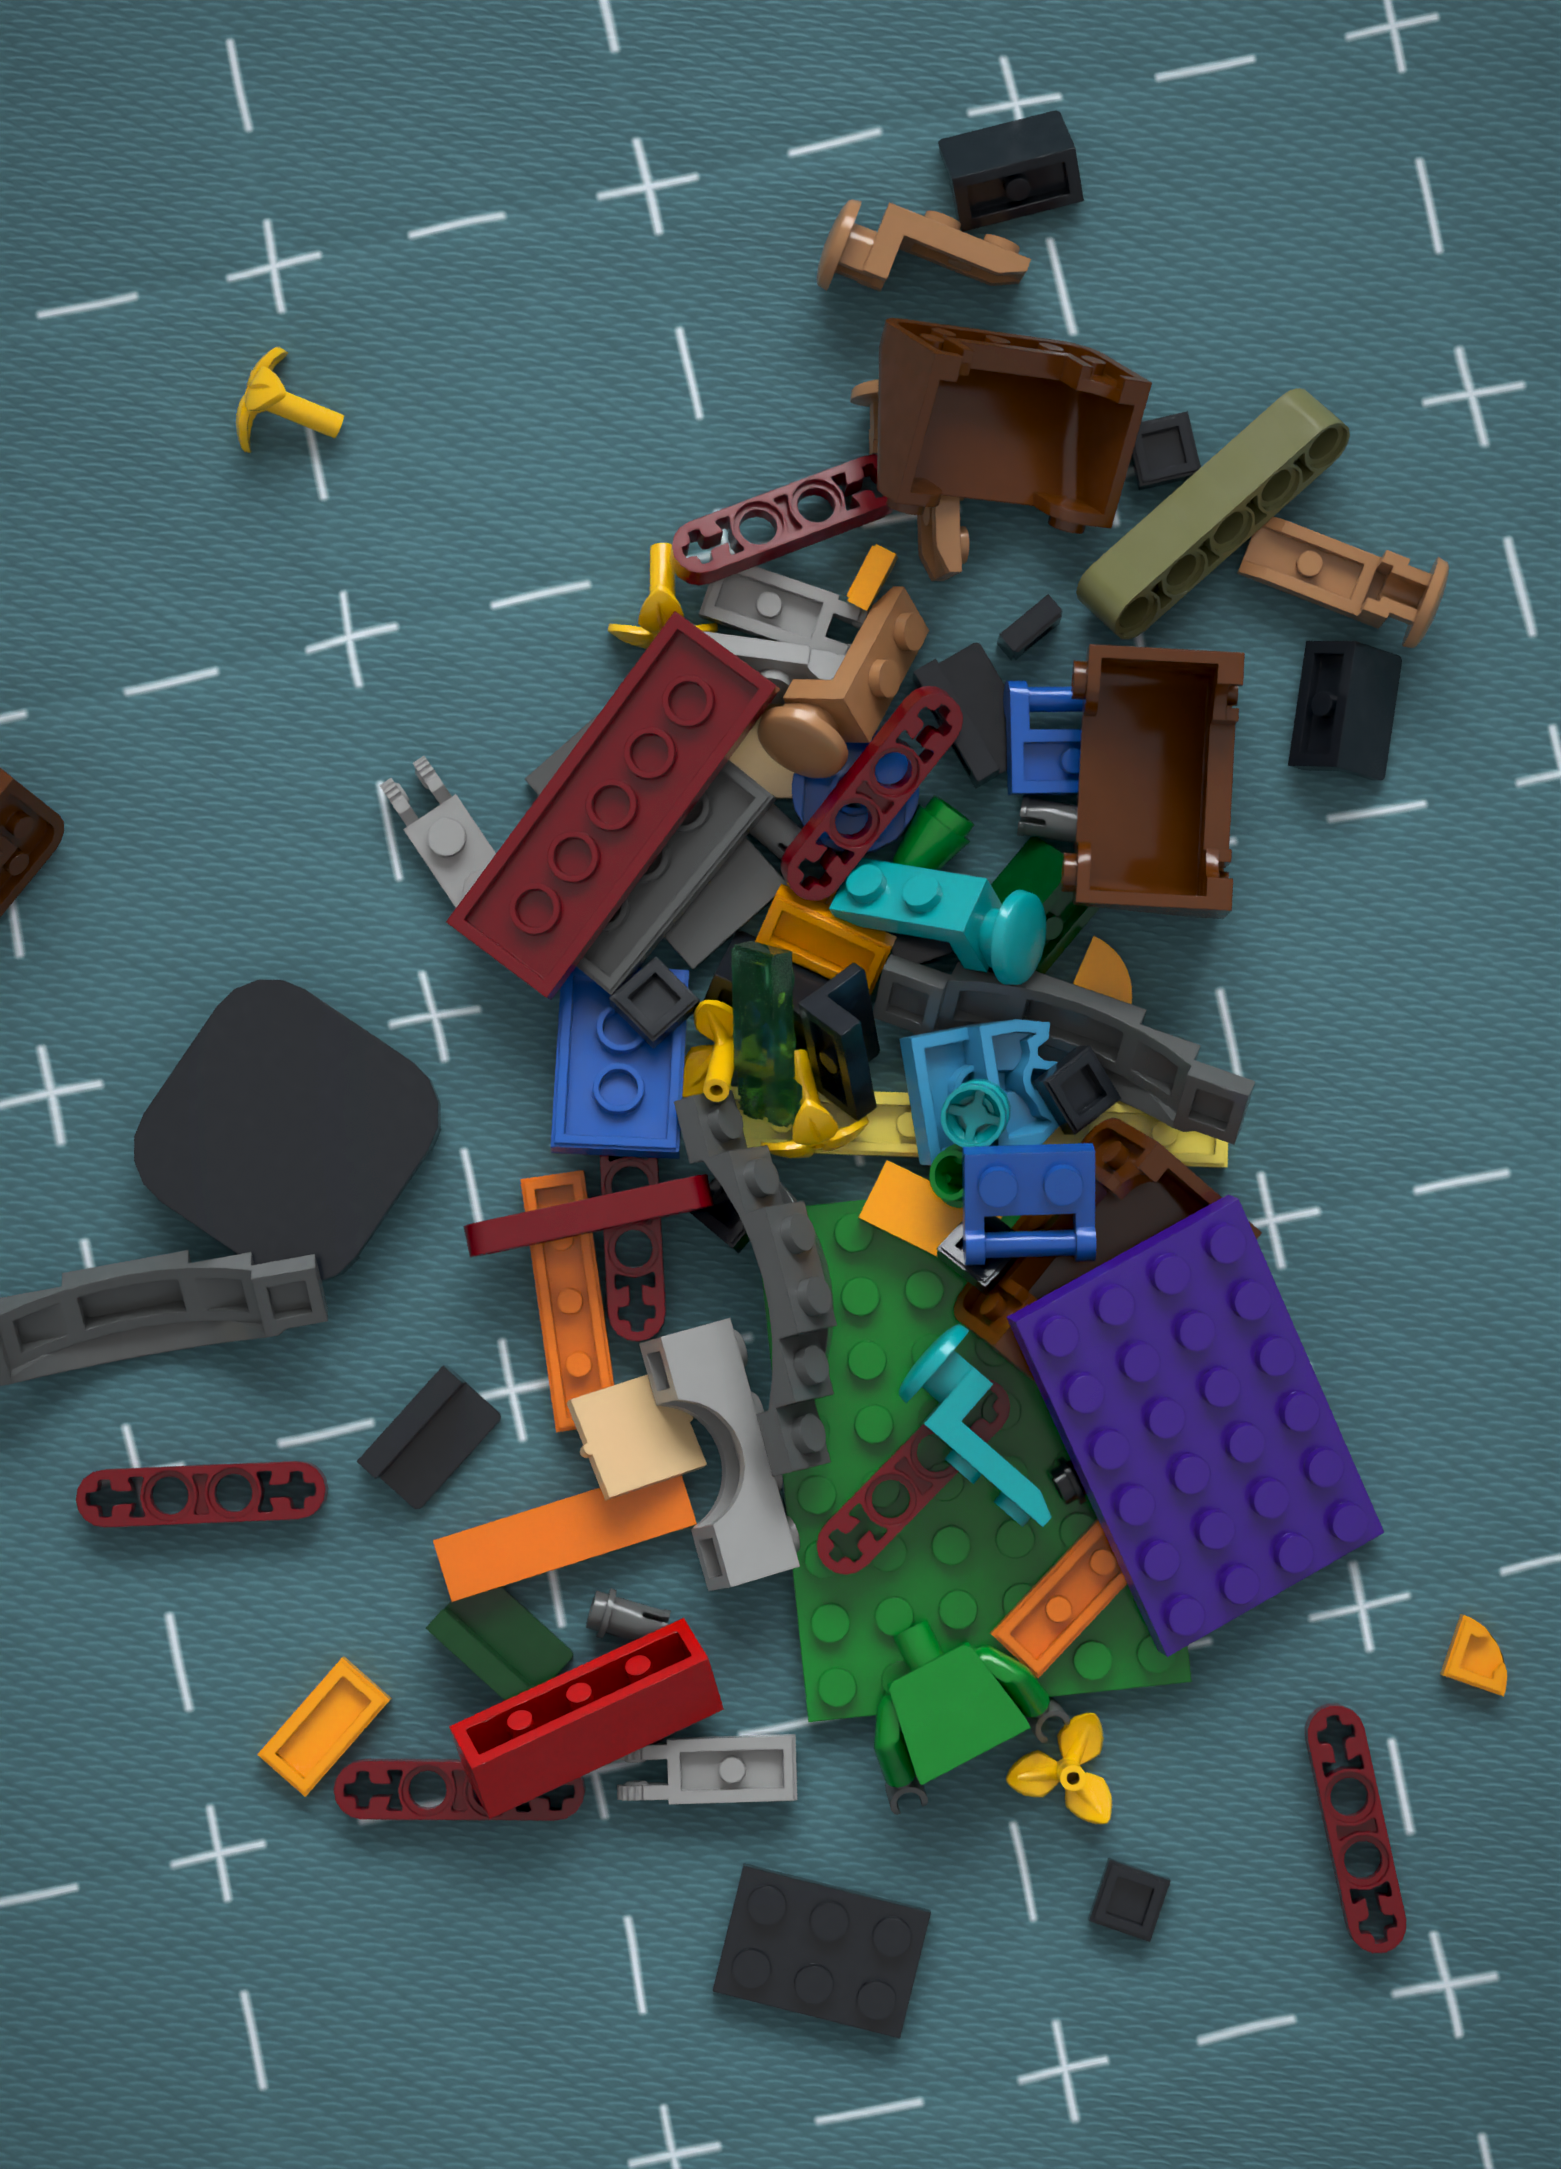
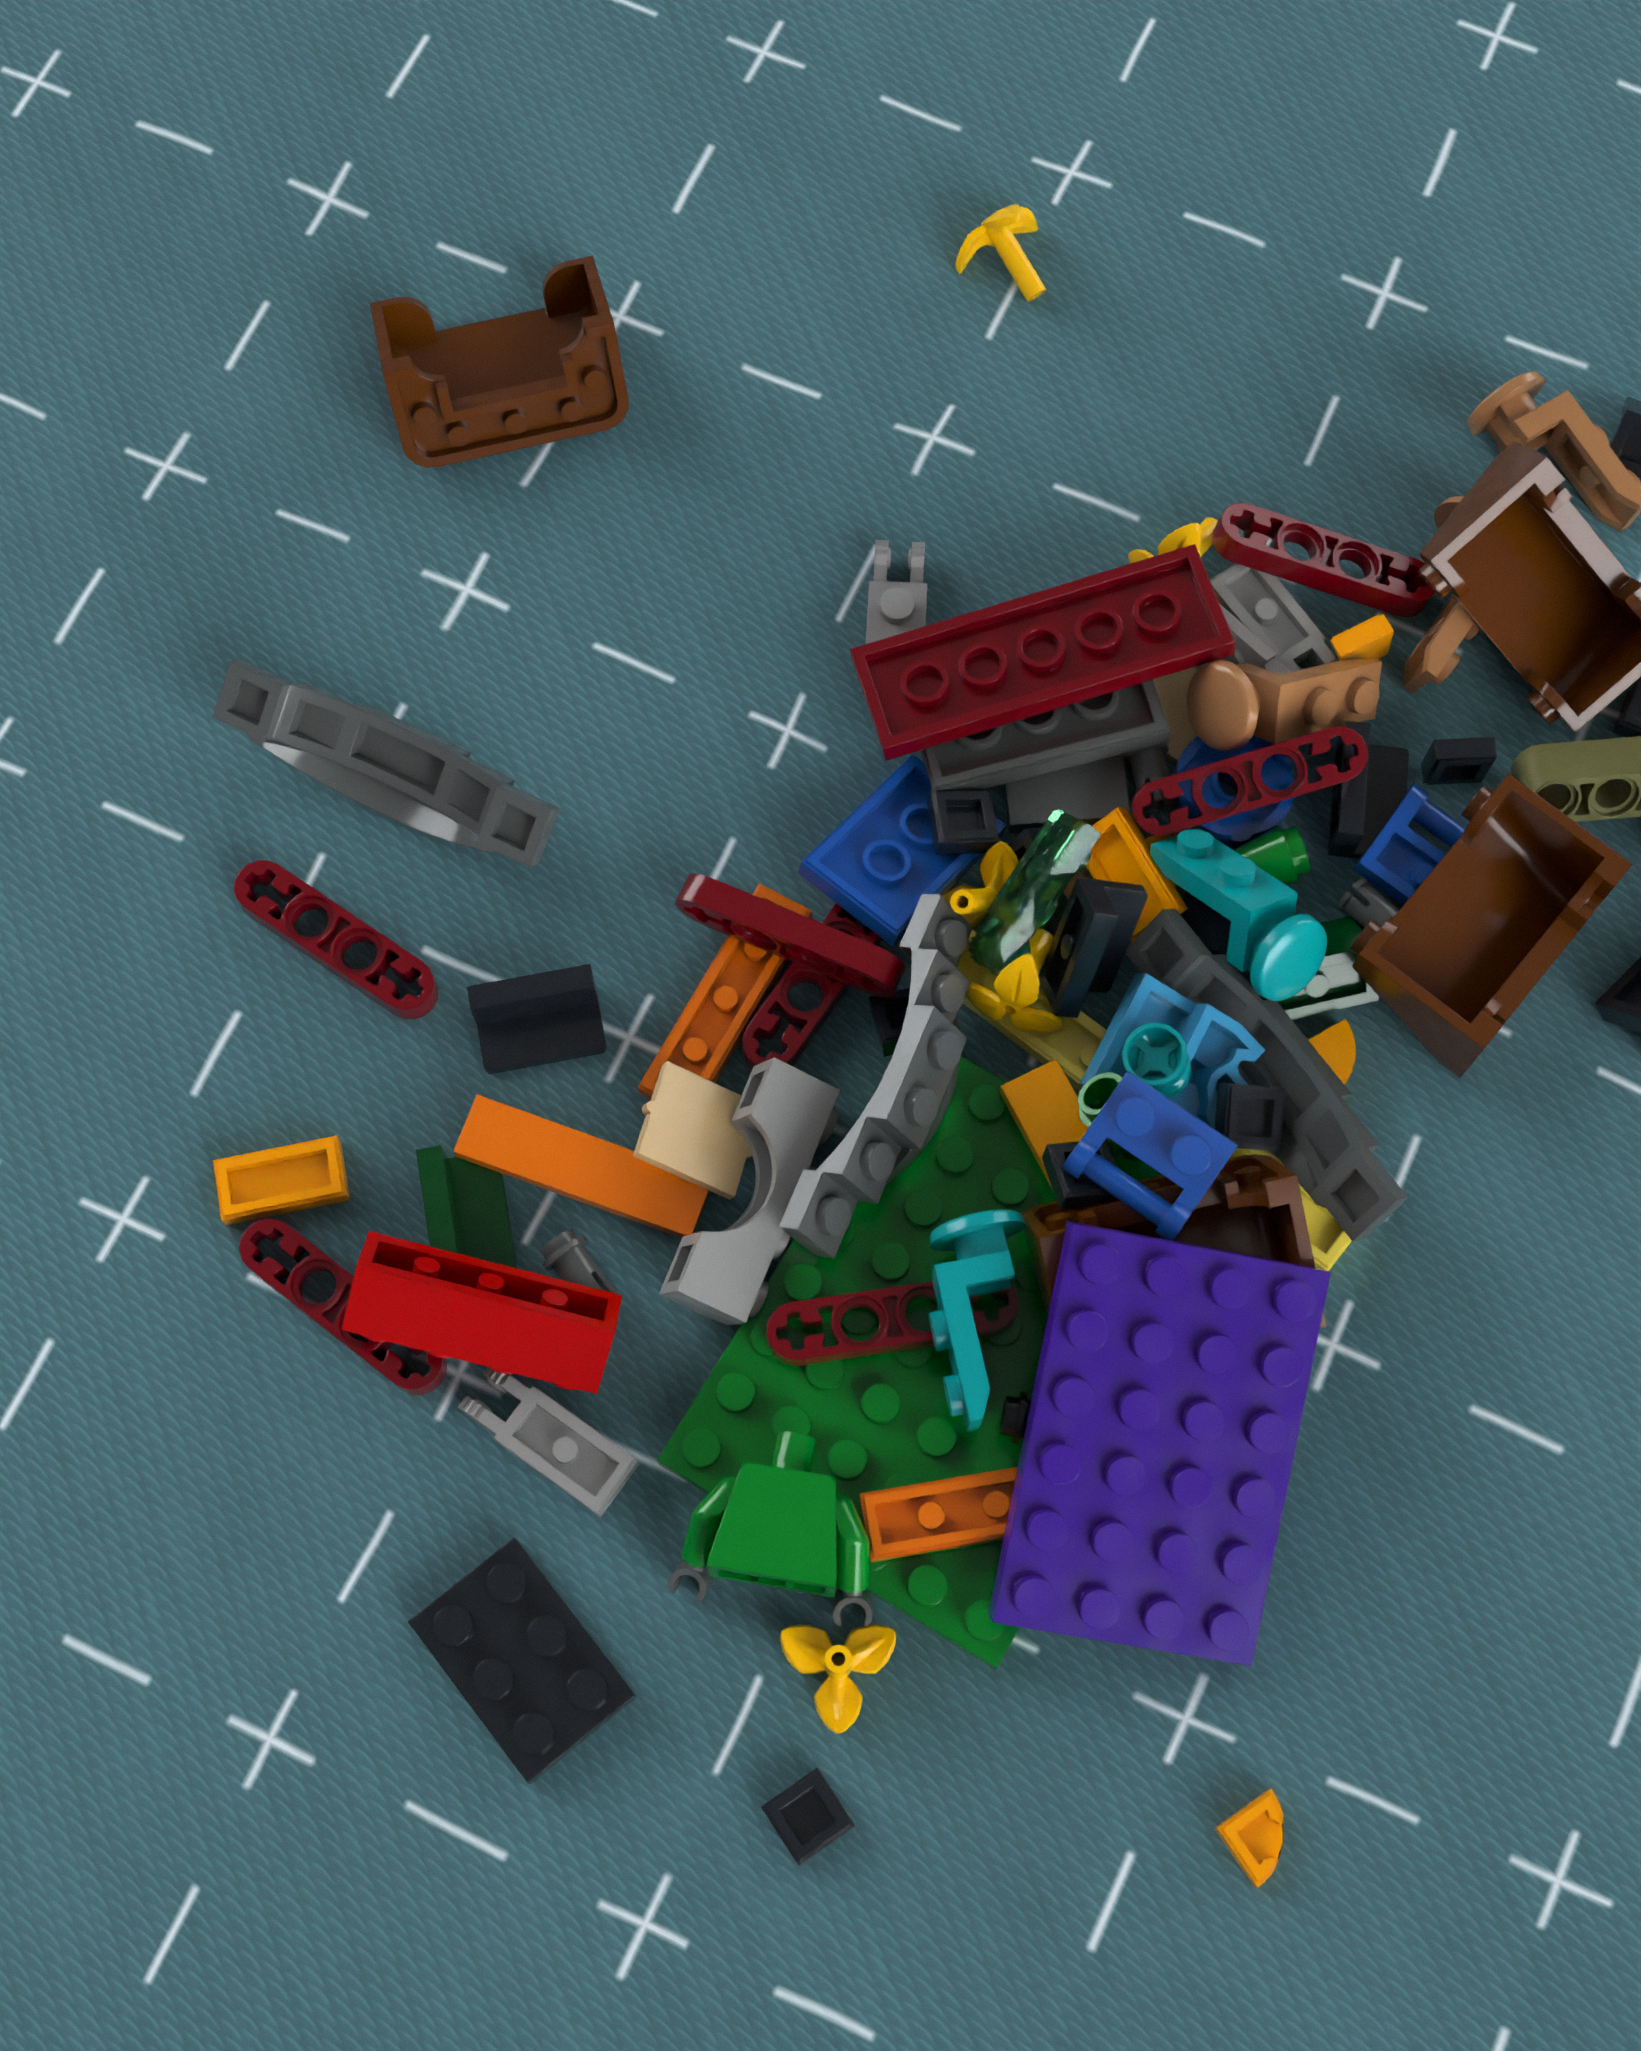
camera: 35 degrees right, 15 degrees down
black tile [134,980,442,1282] -> none
dark red beam [1305,1703,1406,1953] -> none

